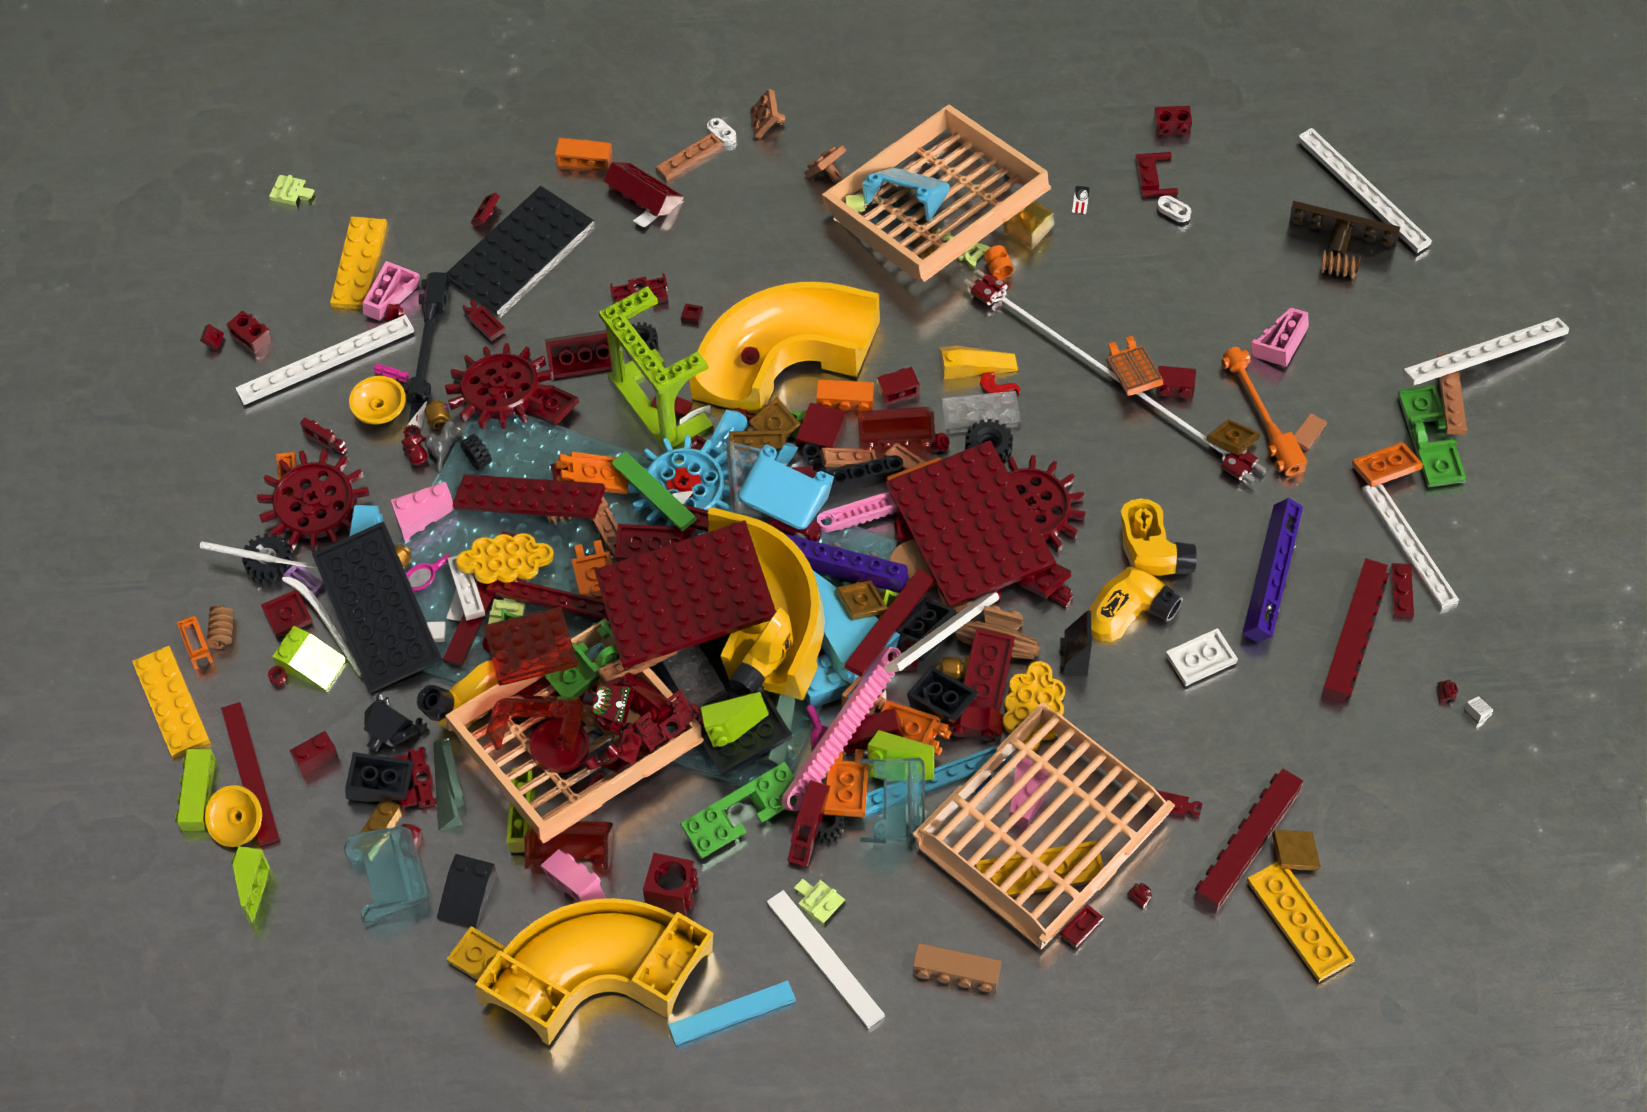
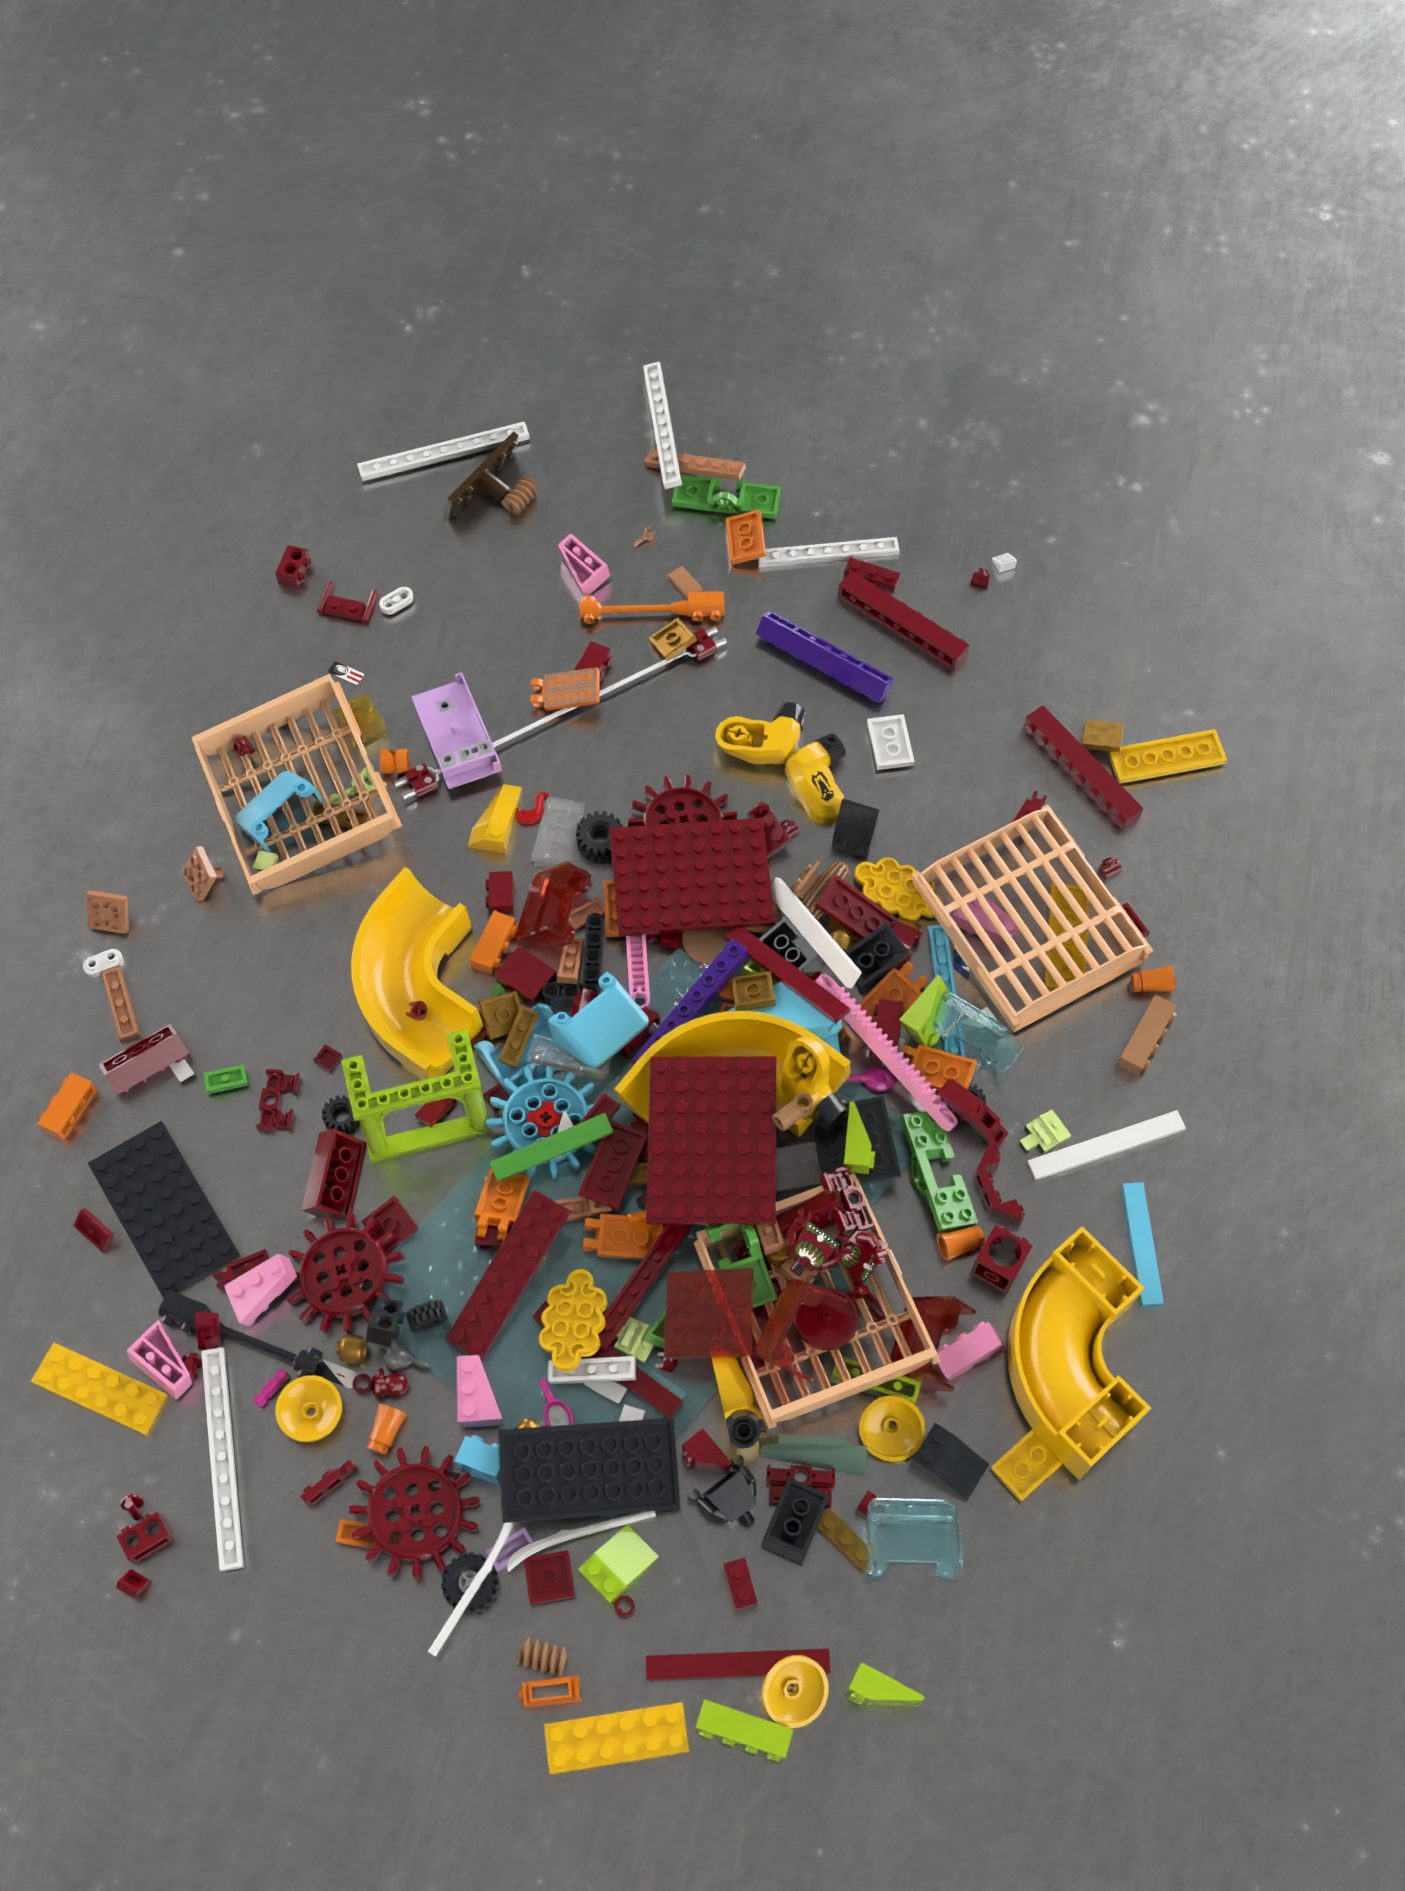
camera: 75 degrees left, 5 degrees up
none -> dark red plate [120,1493,144,1520]
none -> dark red plate [195,1311,221,1350]
none -> bright green plate [203,1064,248,1094]
none -> bright pink wedge [224,1254,297,1327]
none -> dark red plate [233,736,255,756]
none -> black brick [365,1296,406,1348]
none -> orange plant [366,1404,407,1455]
none -> lavender piece [411,672,502,789]
none -> nougat hand [632,526,655,547]
none -> dark red slope [682,1428,731,1475]
none -> dark red plate [747,802,770,818]
none -> medium nougat piece [772,1092,813,1131]
none -> yellow dish [859,1395,925,1462]
none -> orange plant [937,1226,985,1262]
none -> dark red slope [975,1143,1025,1225]
none -> orange plant [1131,965,1175,993]

